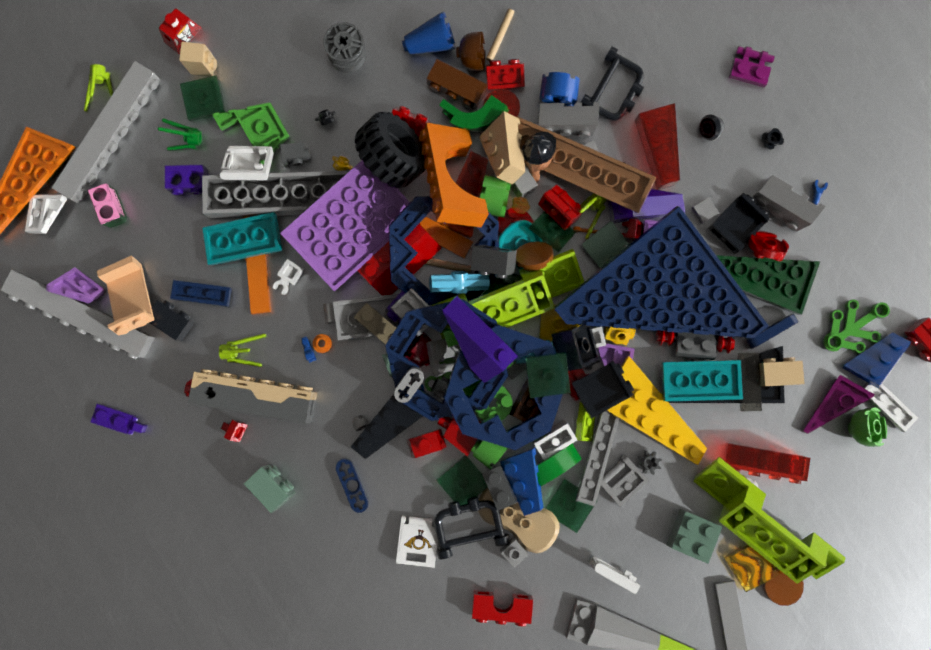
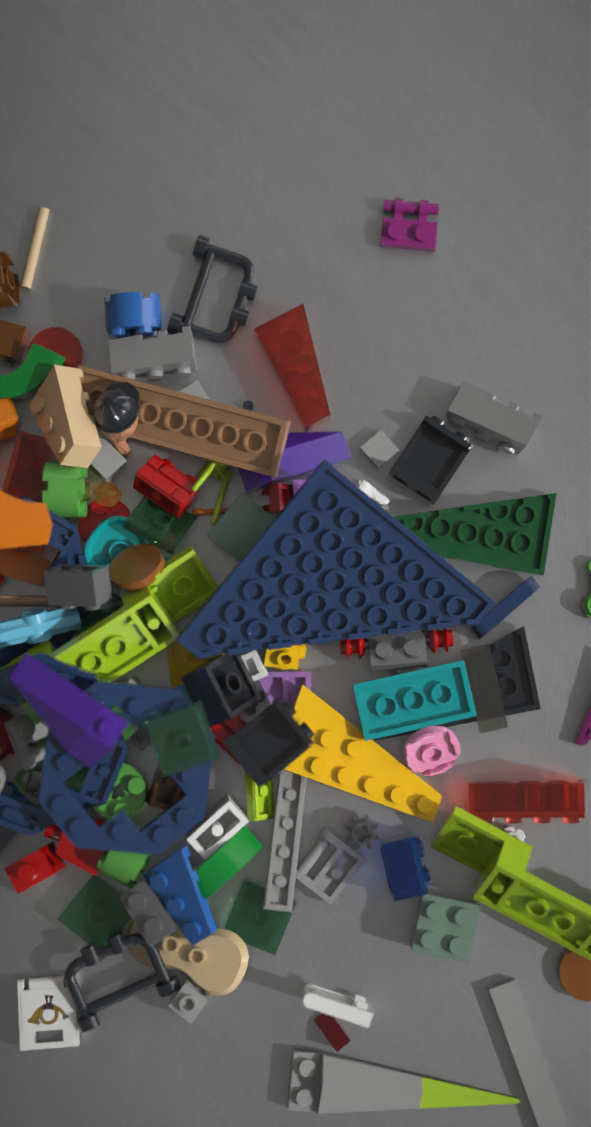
camera: 15 degrees left, 0 degrees up
red arch [472,590,533,626] -> none
red bracket [485,59,525,90] -> none
black cone [699,114,724,141] -> none
slope [724,545,783,592] -> none
red plate [748,231,789,261] -> none
tan brick [757,357,805,387] -> none
black plate [762,128,784,150] -> none
blue piece [812,180,828,205] -> none
none -> dark red piece [314,1013,351,1052]
none -> clear blue brick [378,832,432,902]
none -> bright pink tile [403,726,461,776]

